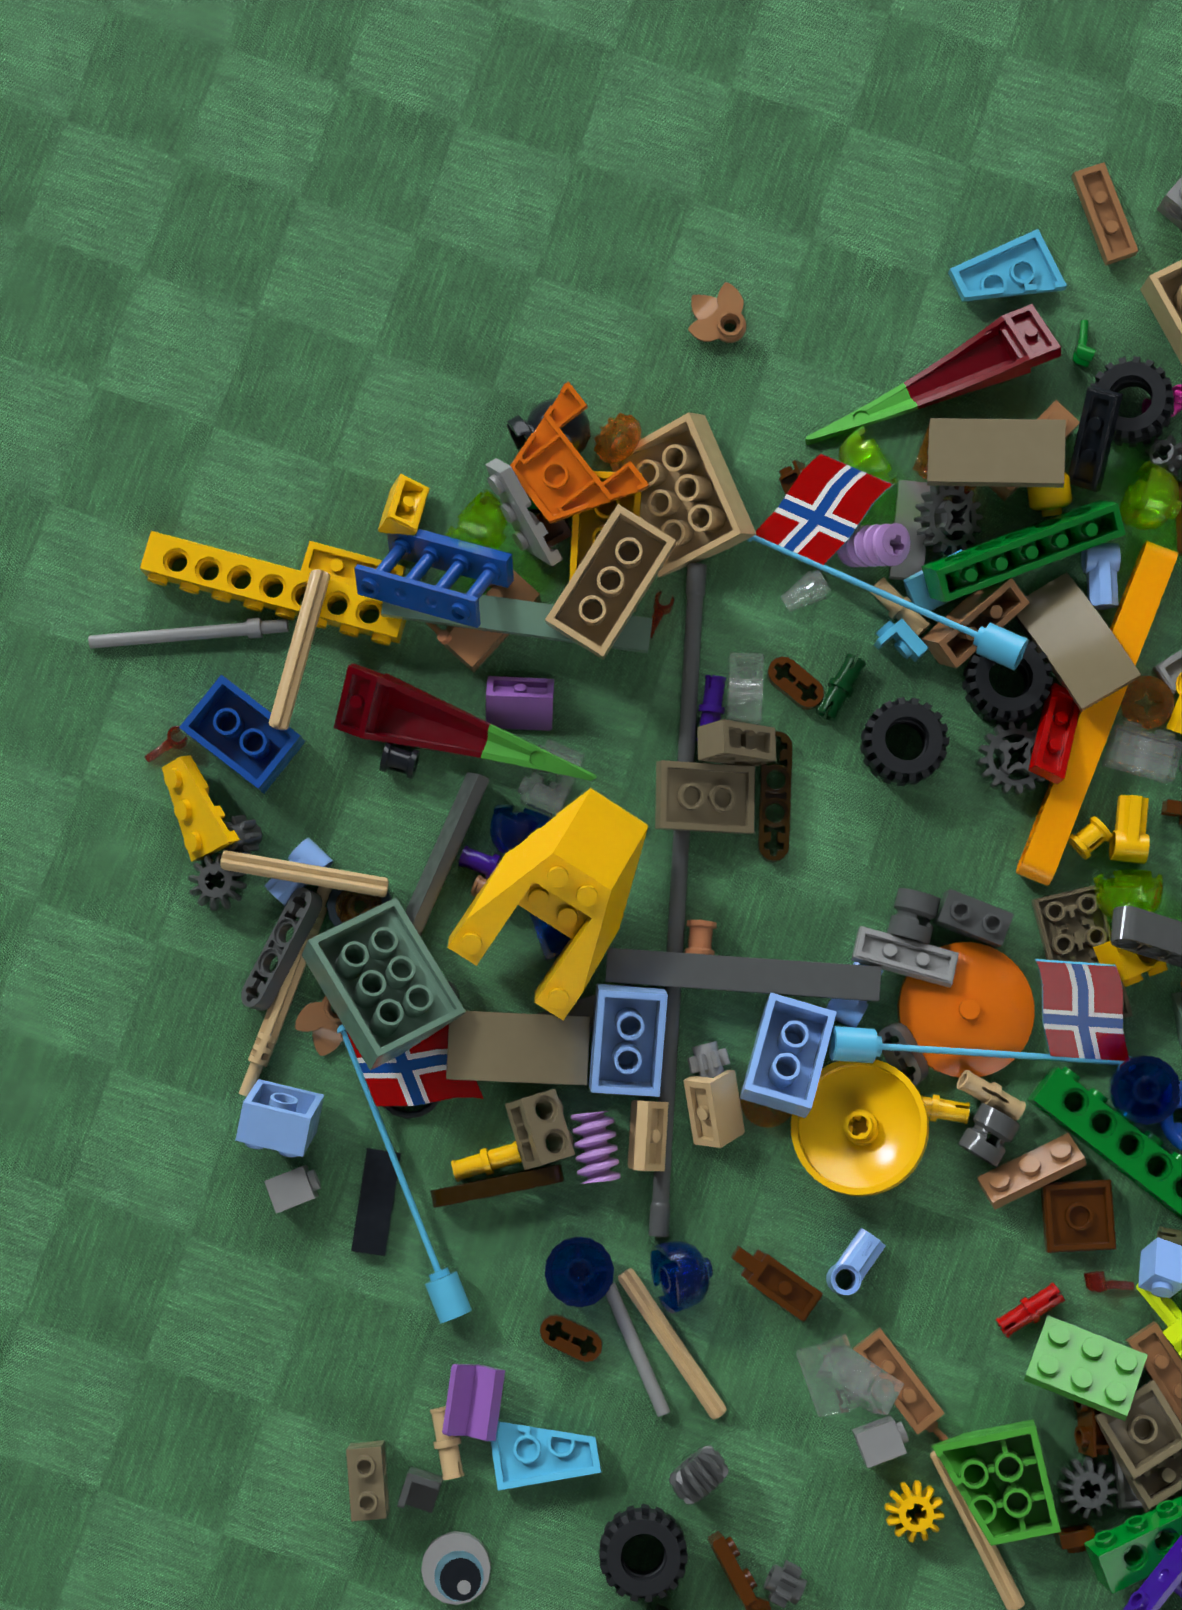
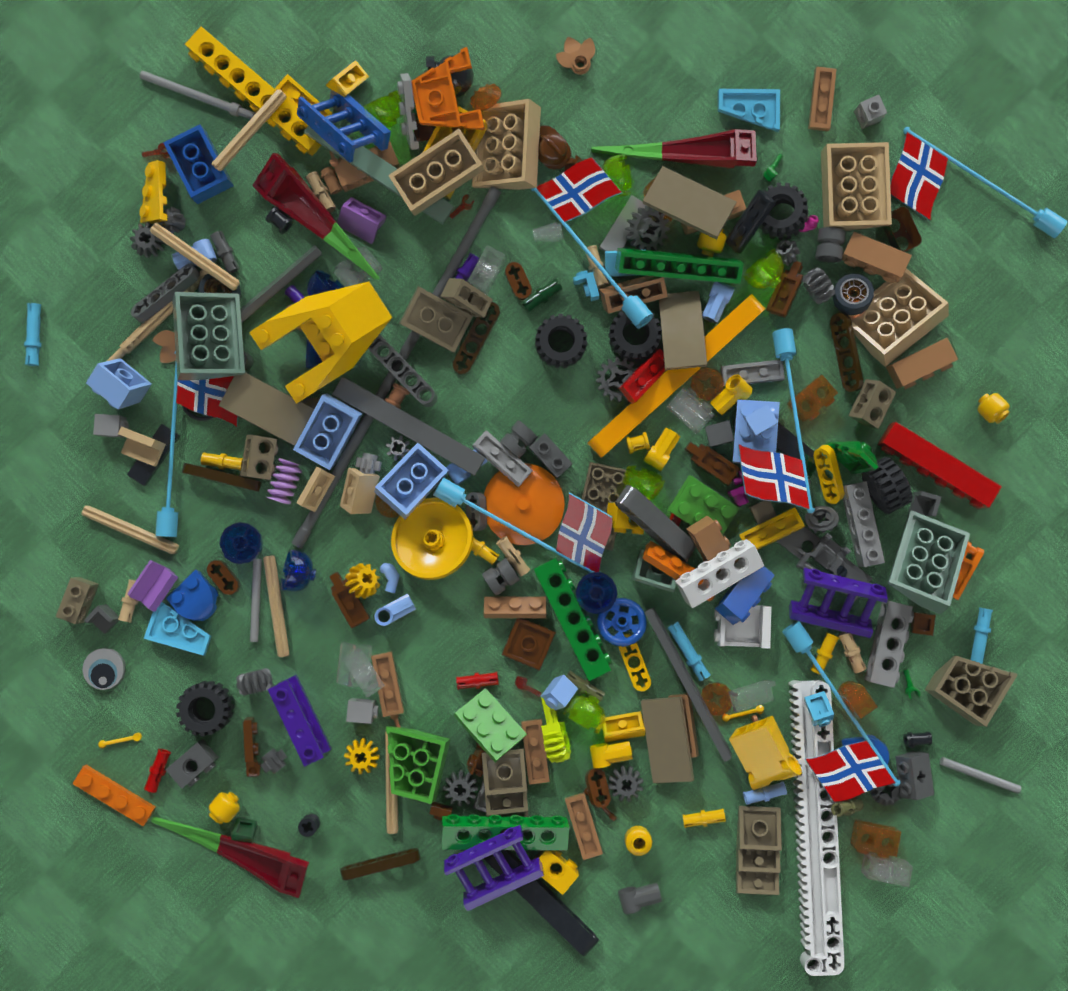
camera: 20 degrees right, 5 degrees up
lavender piece [837,523,911,567] -> none
none -> medium azure pin [24,303,42,366]
none -> tan axle [81,506,179,554]
none -> tan panel [118,426,166,466]
none -> blue slope [166,570,219,621]
none -> dark grey pin [210,231,240,274]
none -> dark purple fence [267,674,332,767]
none -> tan pin [306,171,336,213]
none -> medium nougat pin [320,167,343,195]
none -> yellow gear [345,563,380,599]
none -> dark grey beam [368,334,438,407]
none -> light blue arm [380,563,400,593]
none -> light grey gear [386,436,410,461]
none -> reddish brown piece [538,125,571,170]

